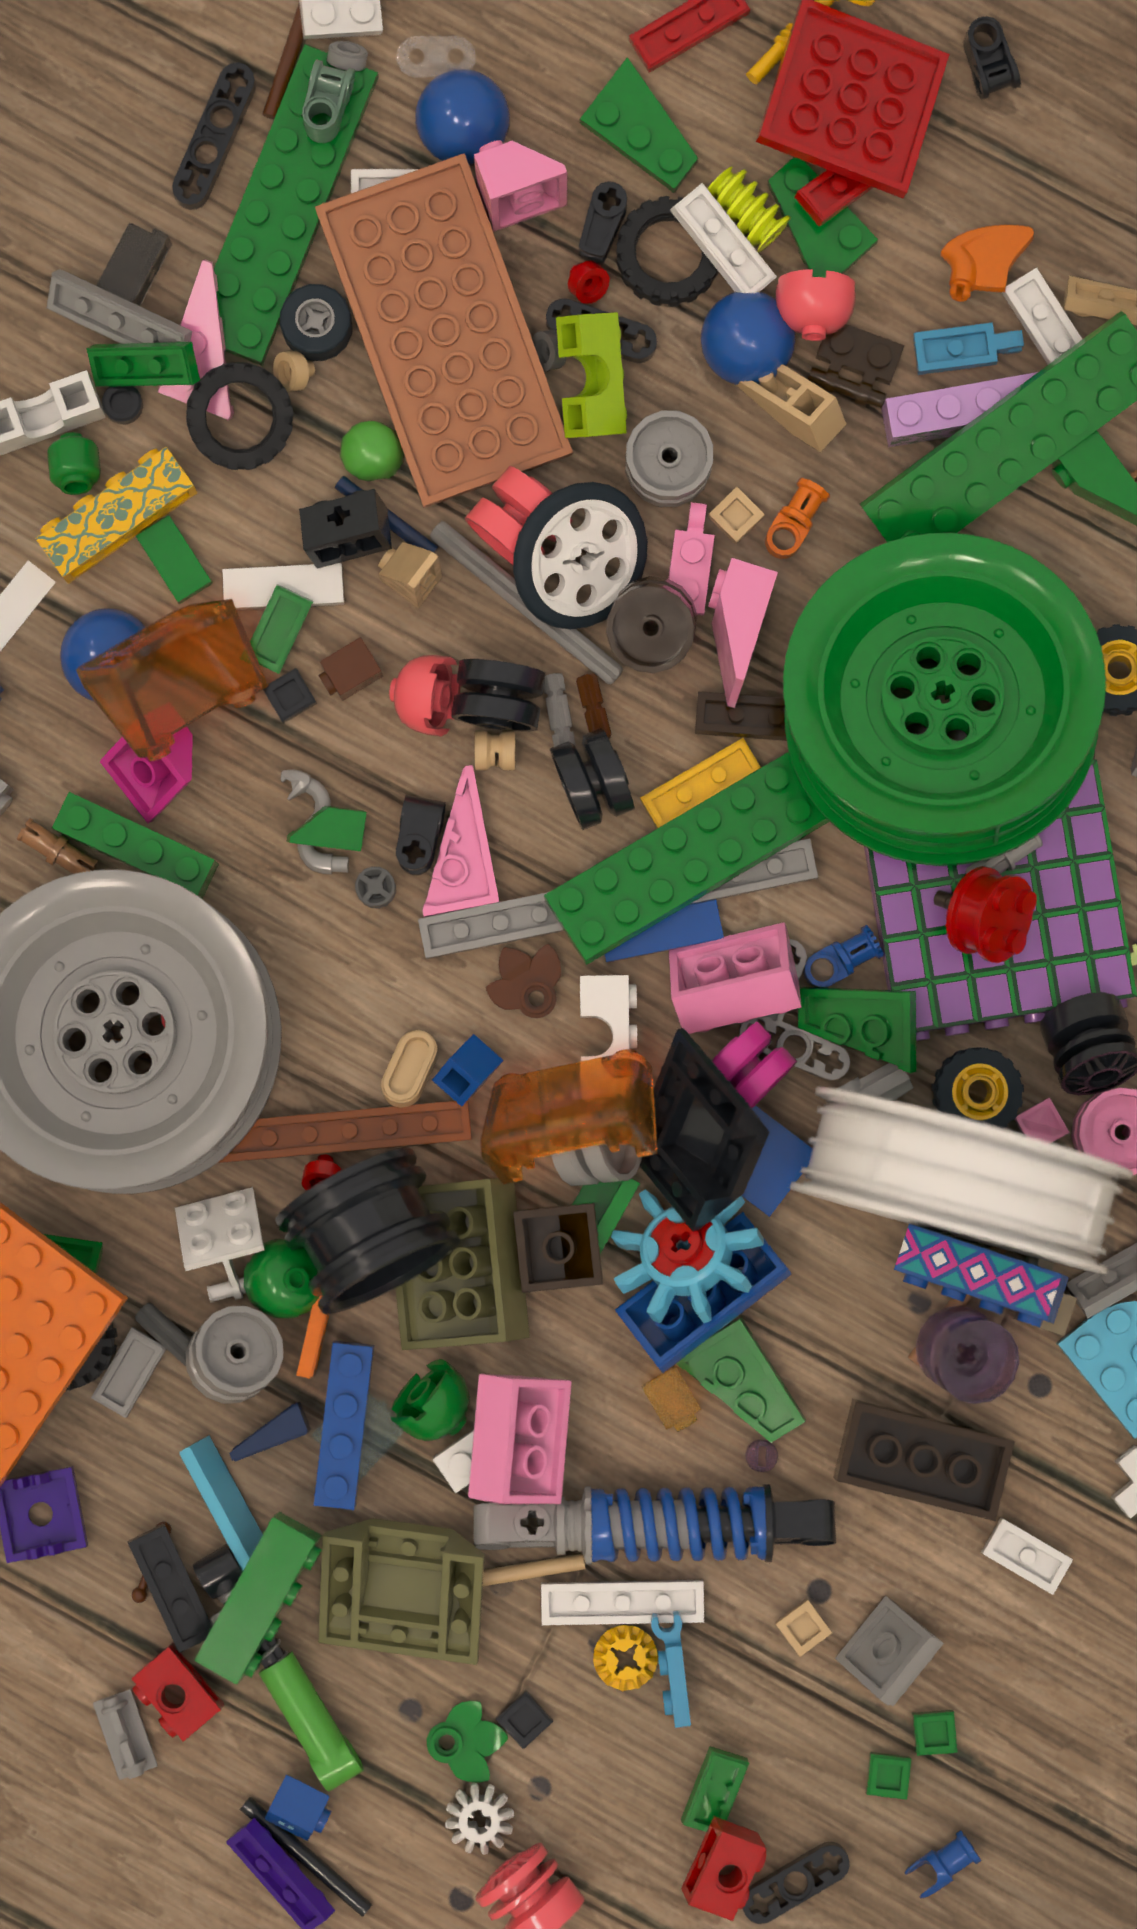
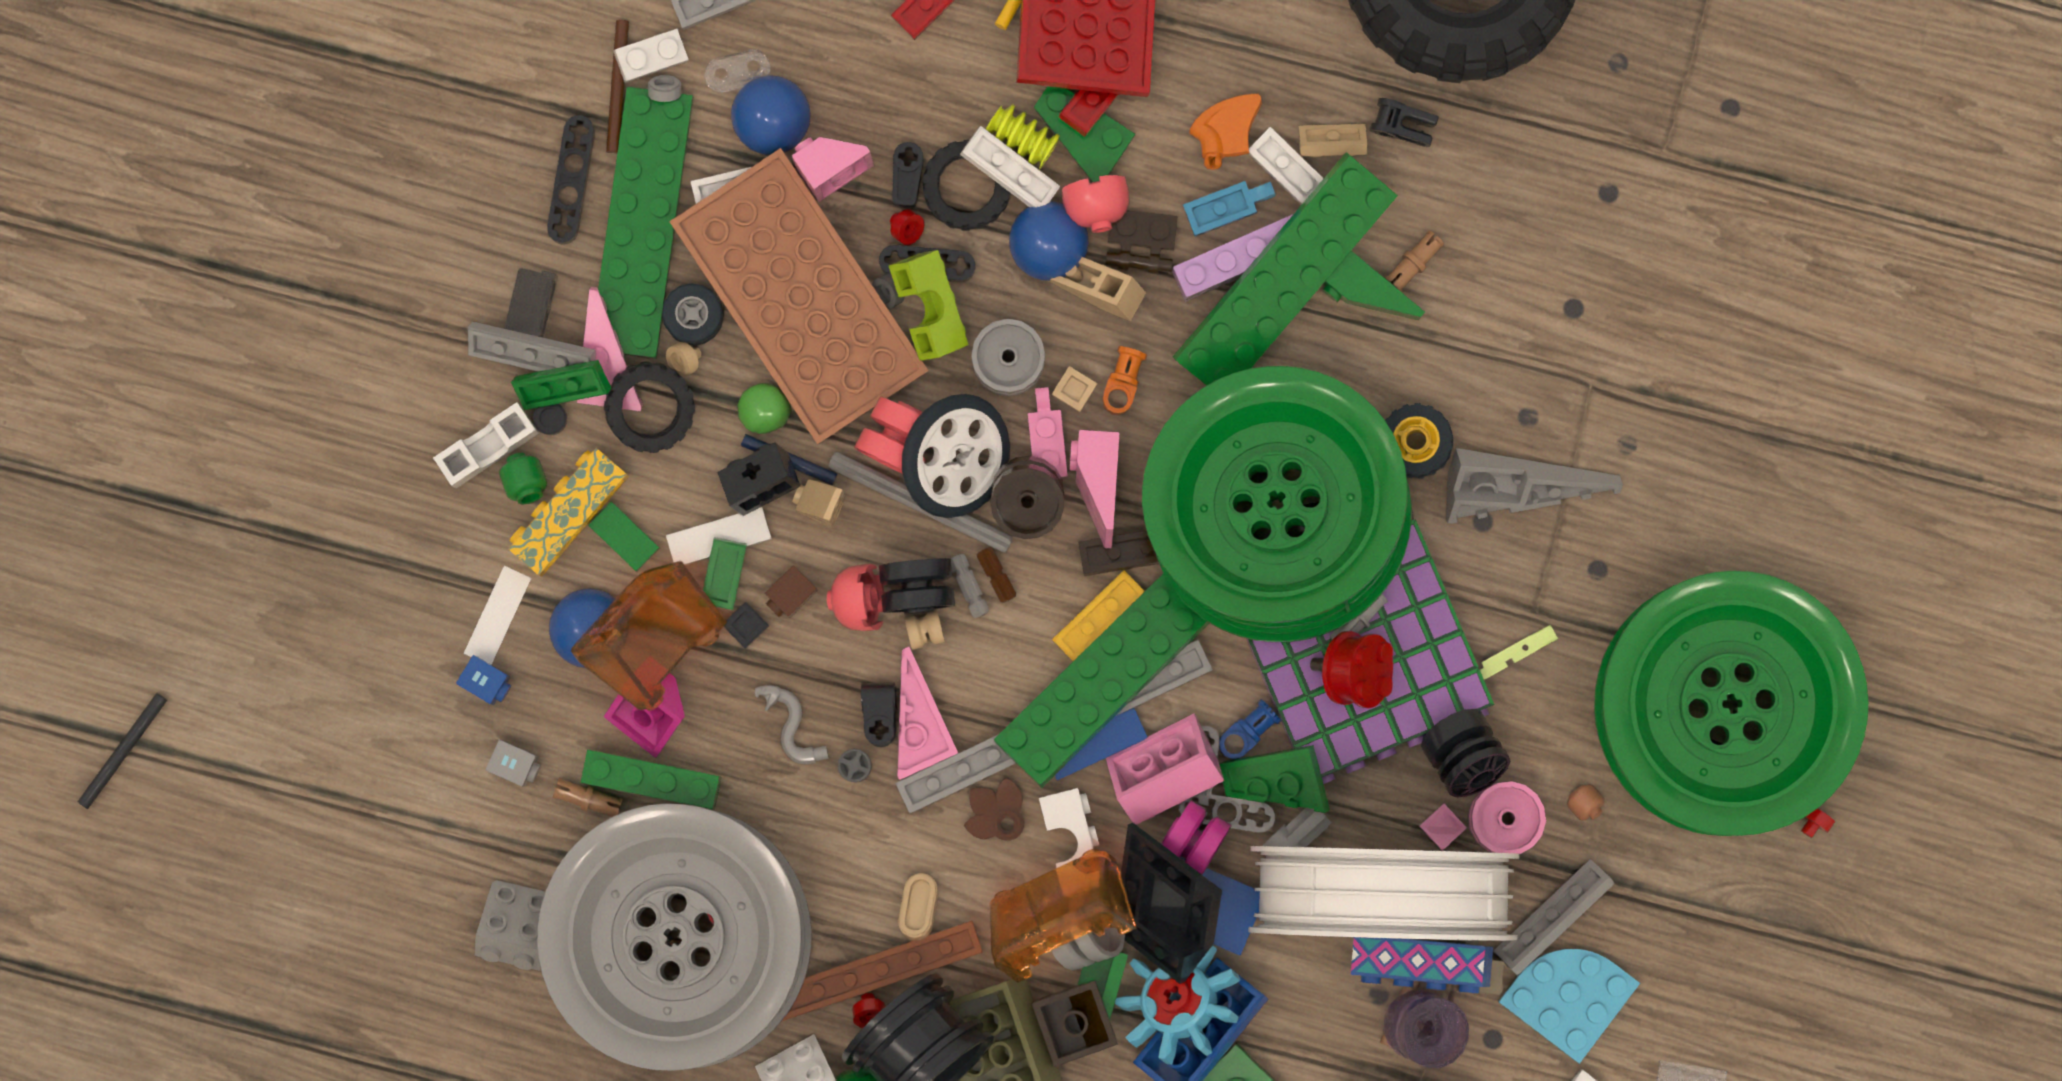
camera: 10 degrees left, 0 degrees up
green tile [286,806,367,851] -> none
sand green piece [302,59,355,143] -> none
blue brick [432,1034,504,1107] -> none
black wheel [550,728,635,831] -> none
green wing [580,57,698,193] -> none
wheel [931,1047,1024,1130] -> none

